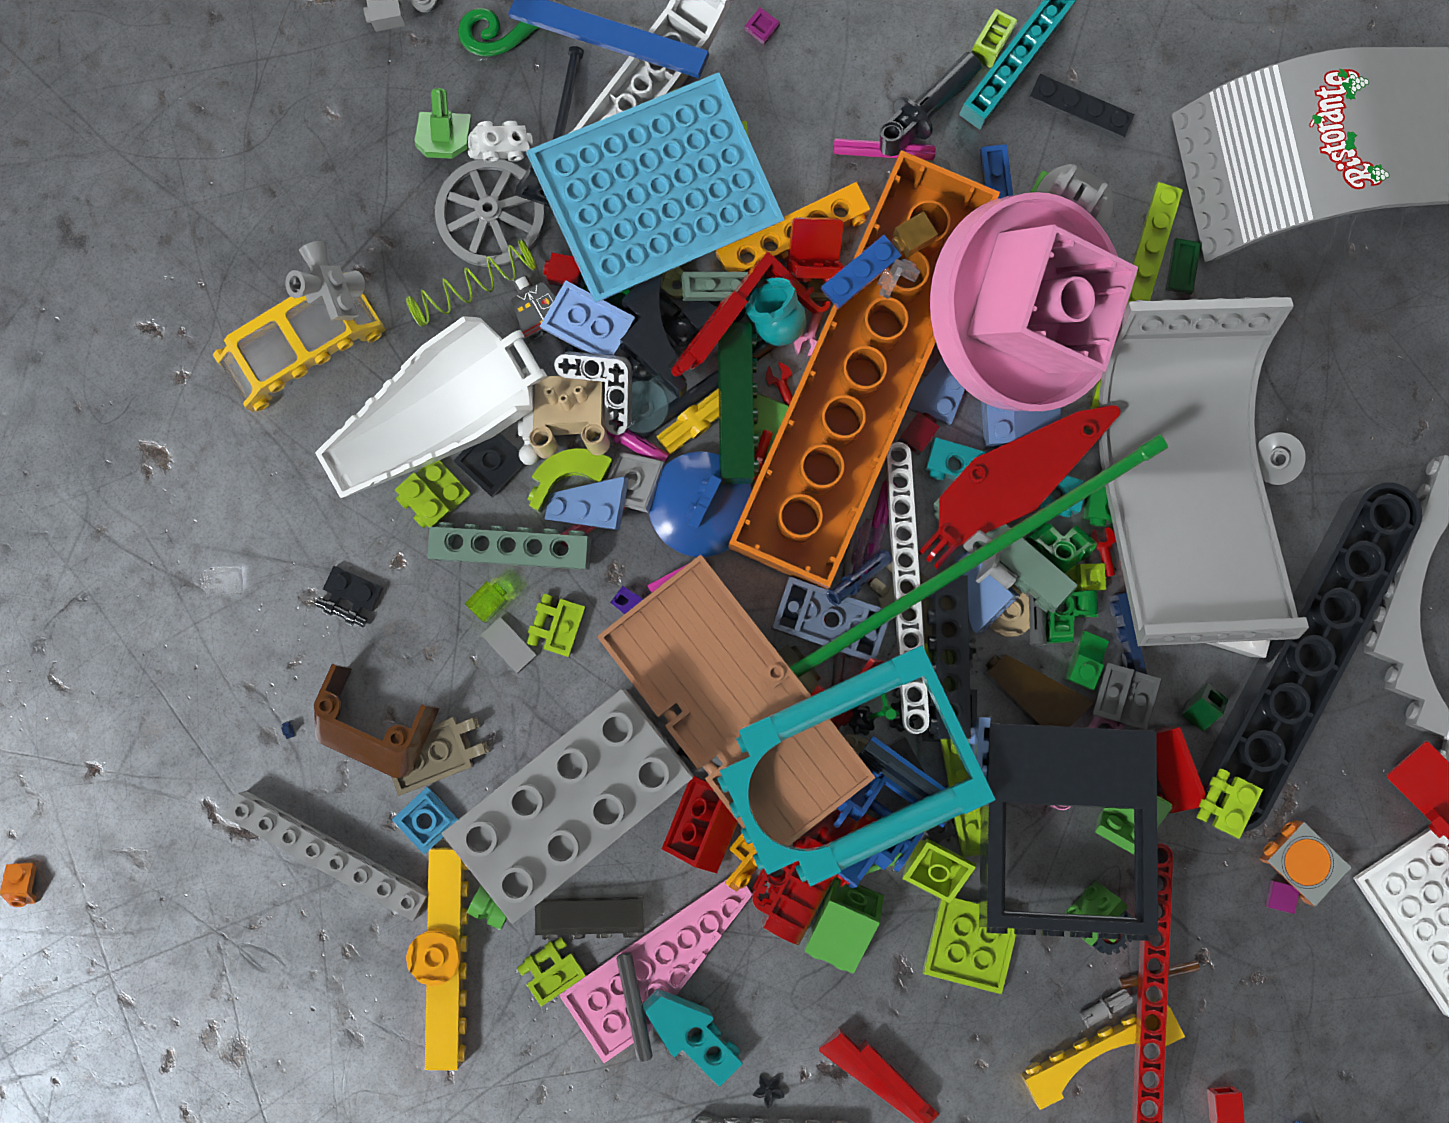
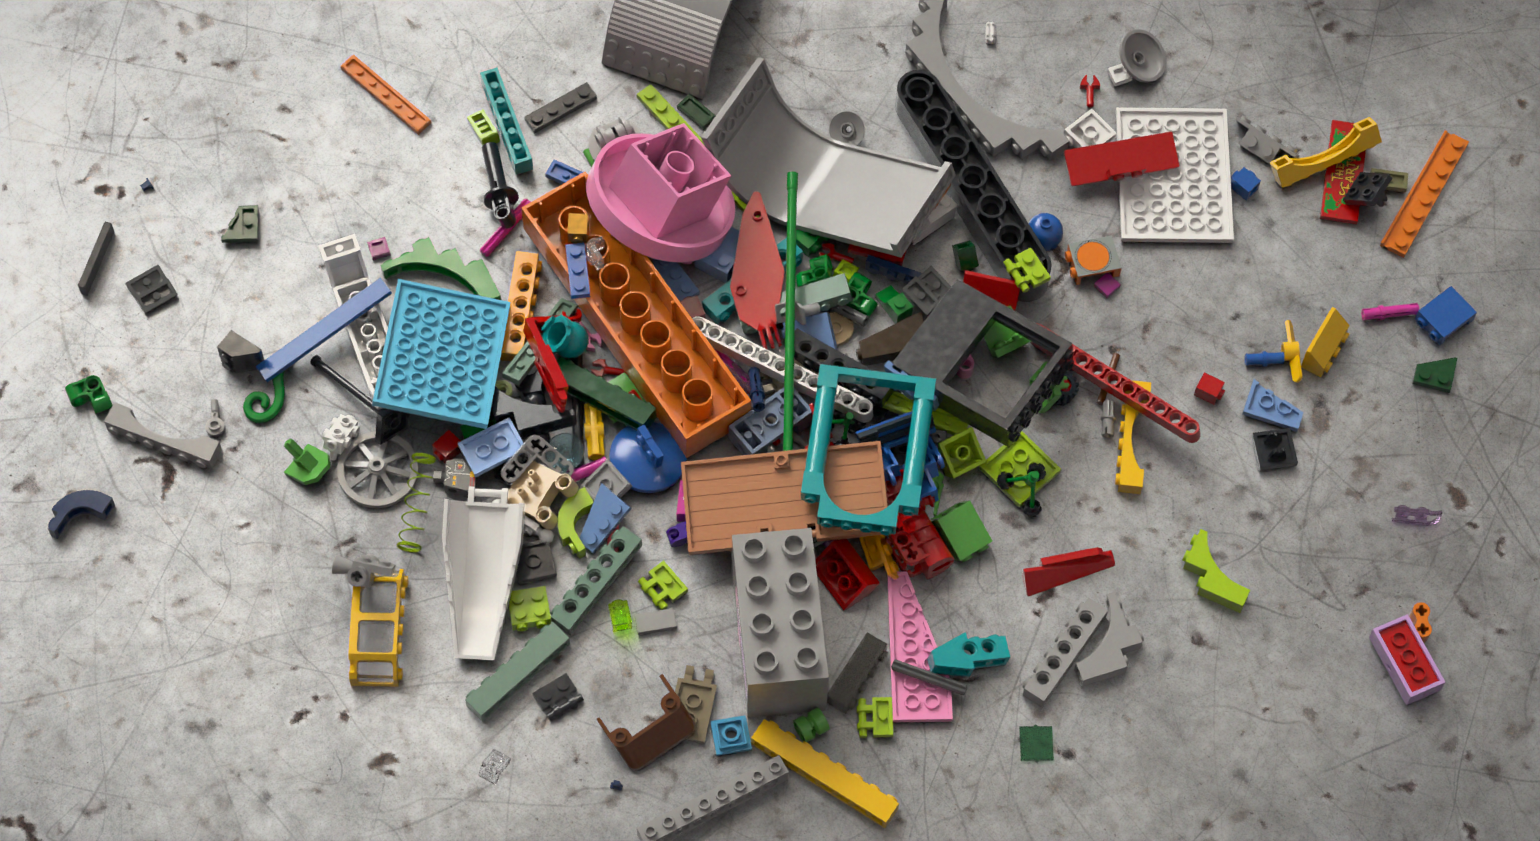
camera: 55 degrees left, 20 degrees down
light orange tile [406,929,462,986] -> none
black plant [752,1075,785,1108] -> none
red bracket [787,217,845,282] -> none
none -> arch [380,237,501,300]
none -> sand green brick [465,622,570,722]
none -> black plant [997,463,1046,517]
none -> blue cylinder [1029,213,1063,251]

